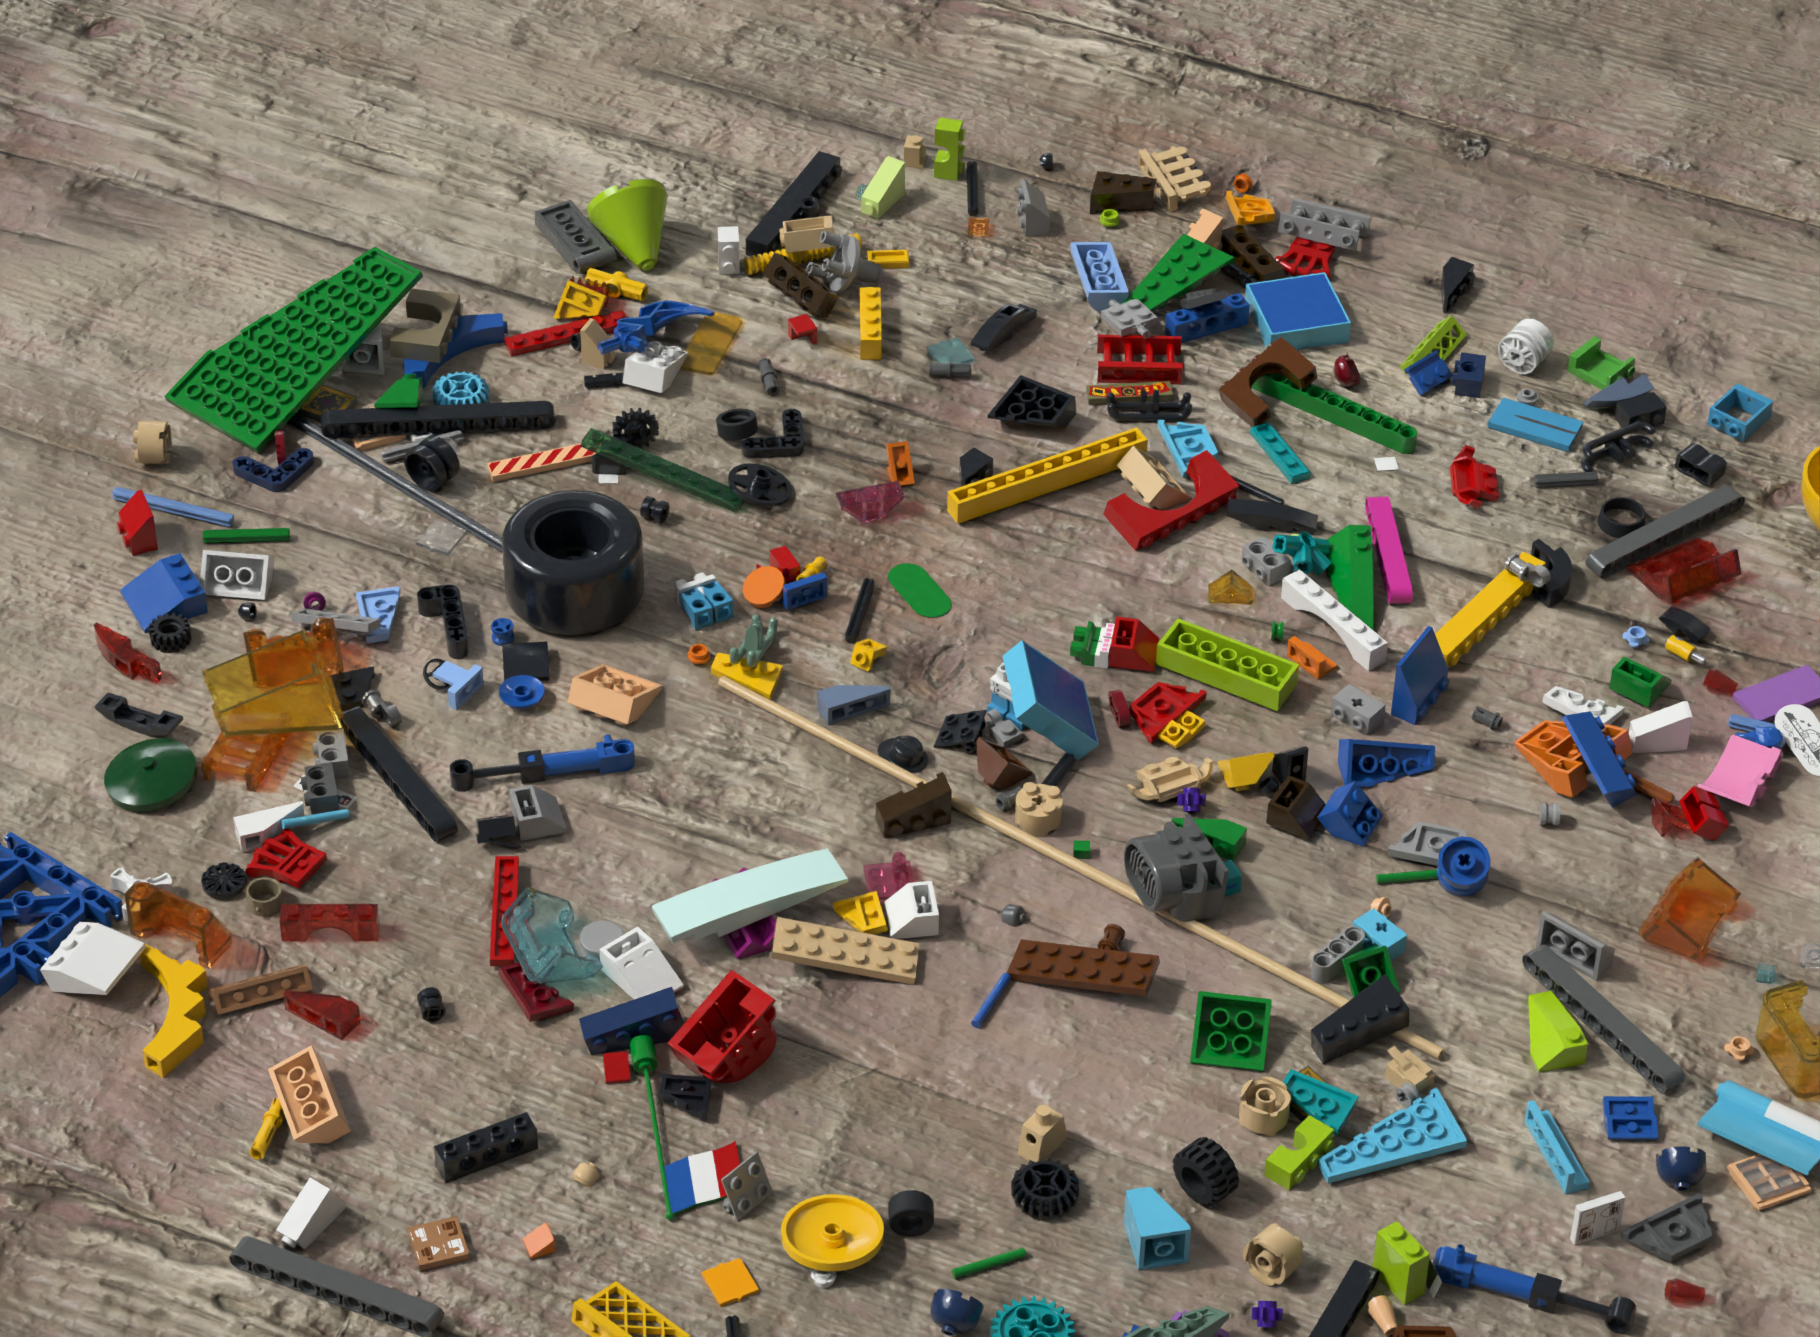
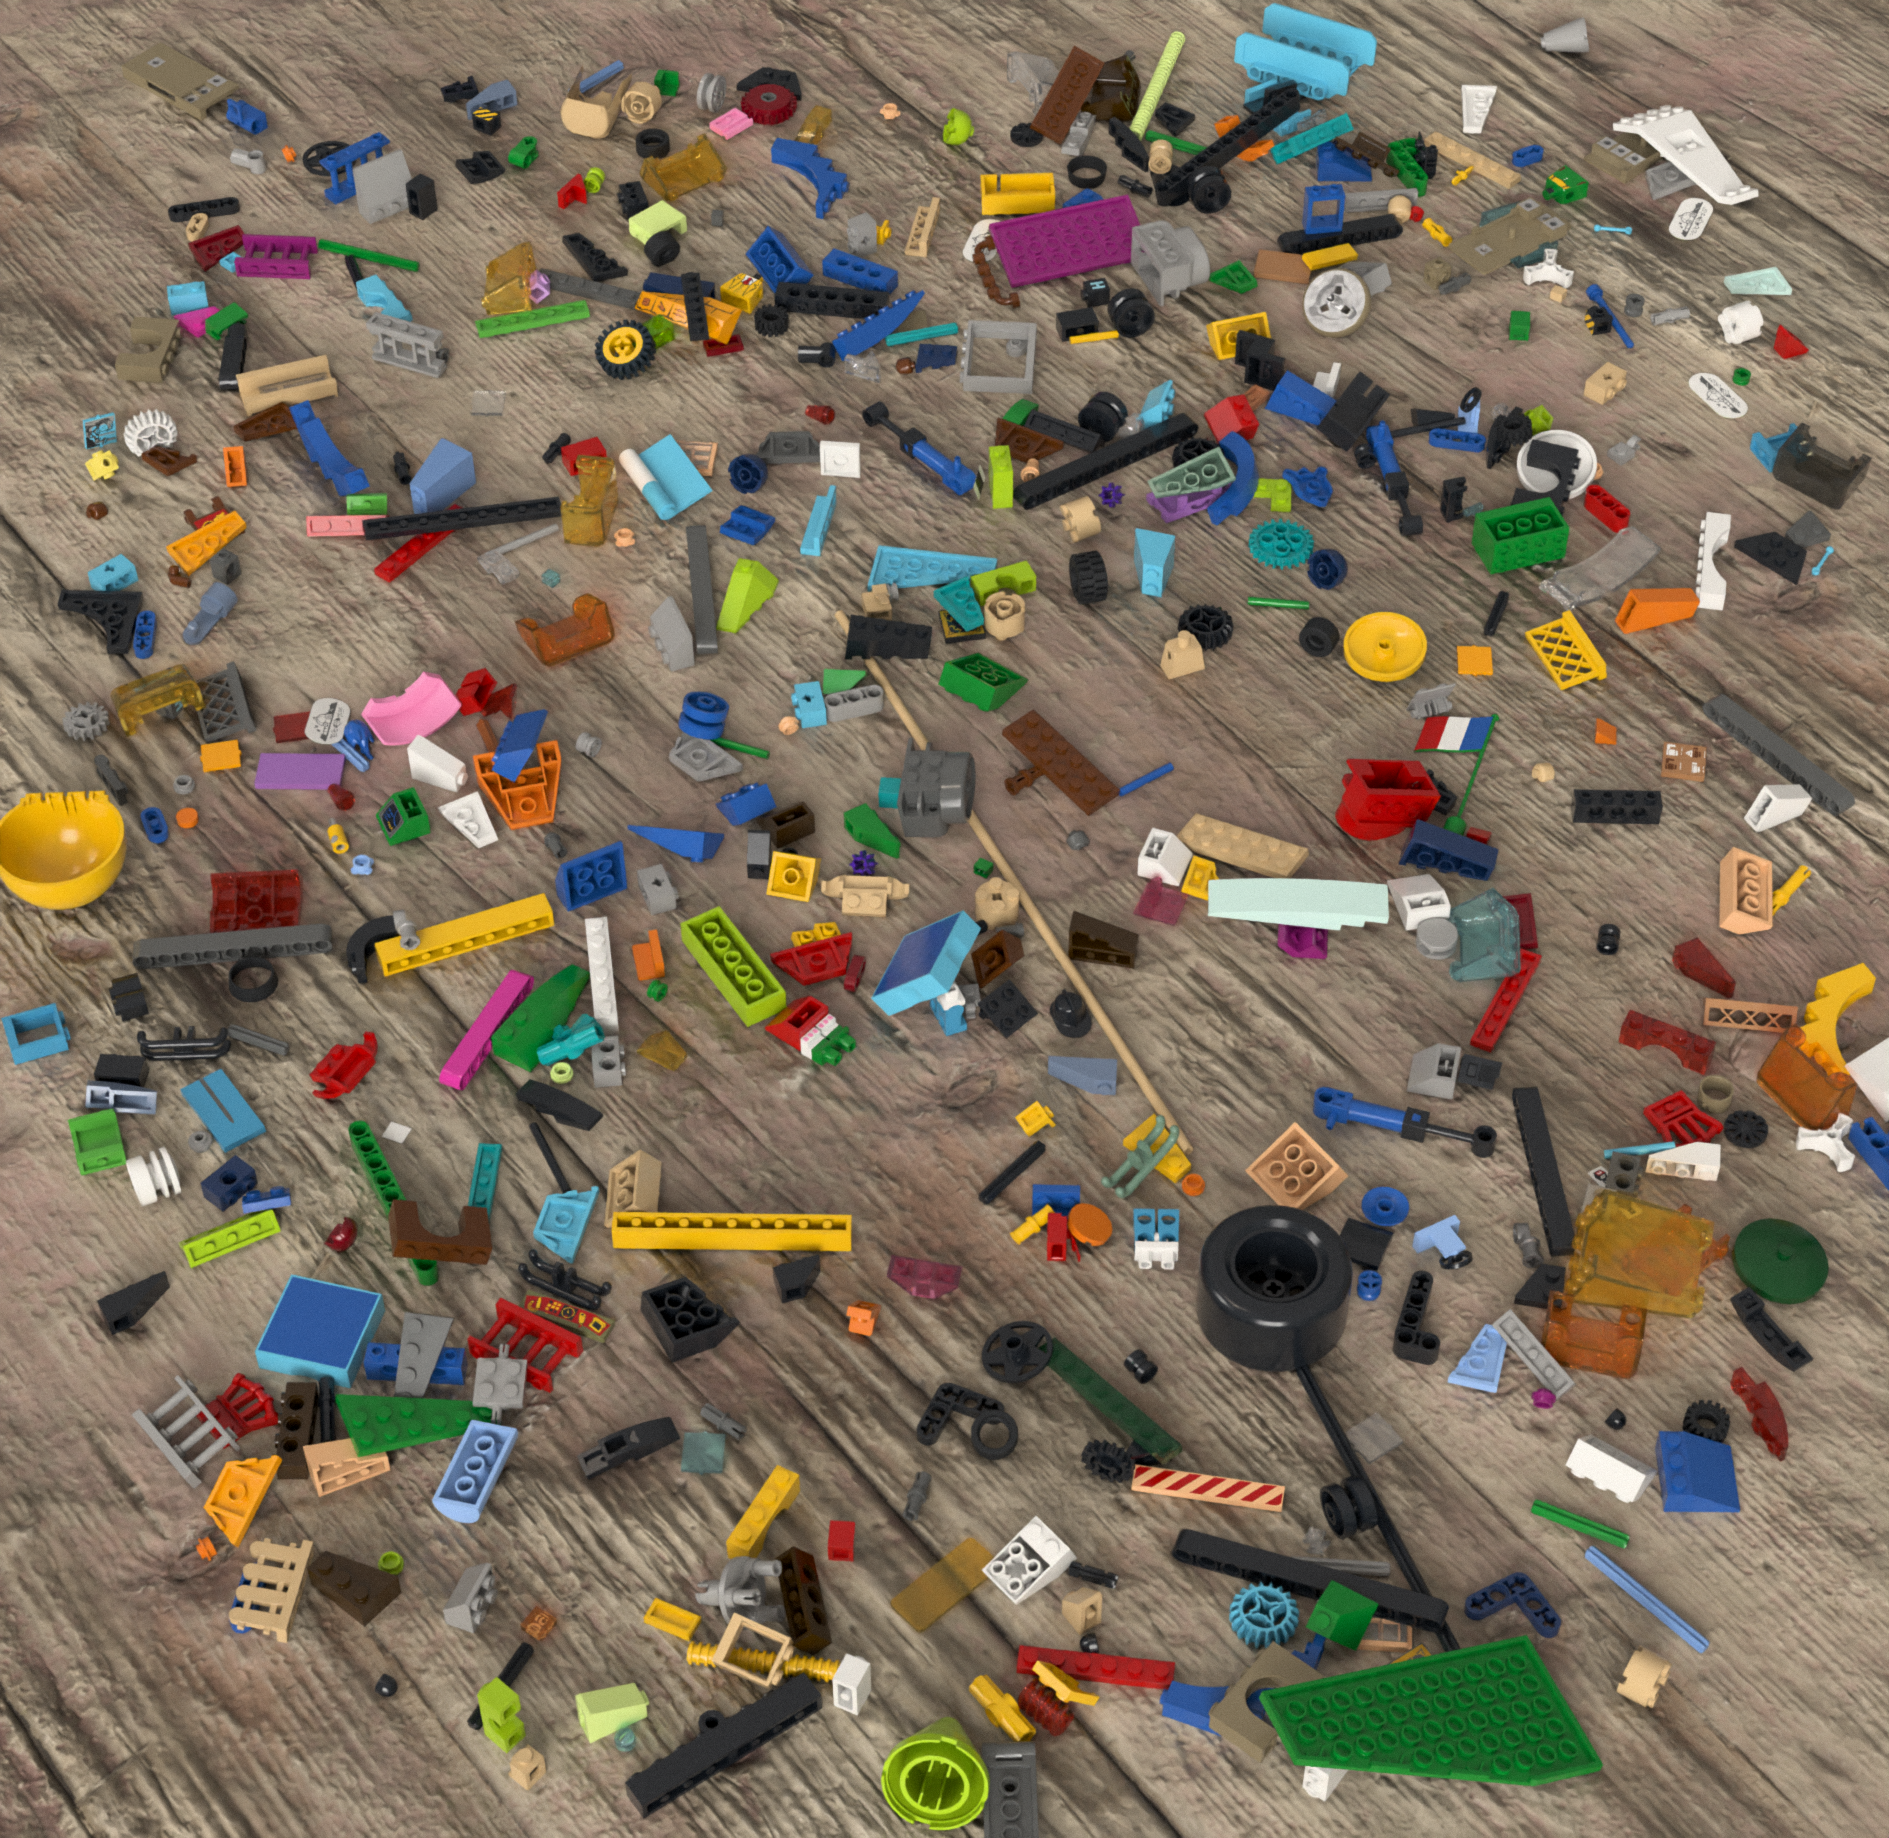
camera: 150 degrees left, 5 degrees up
red slope [116,490,158,556] -> none
dark red tile [275,430,286,465] -> none
blue piece [598,300,715,355] -> none
green sticker [888,563,951,617] -> none
red arch [1103,450,1239,551] -> none
black slope [1658,606,1711,644] -> none

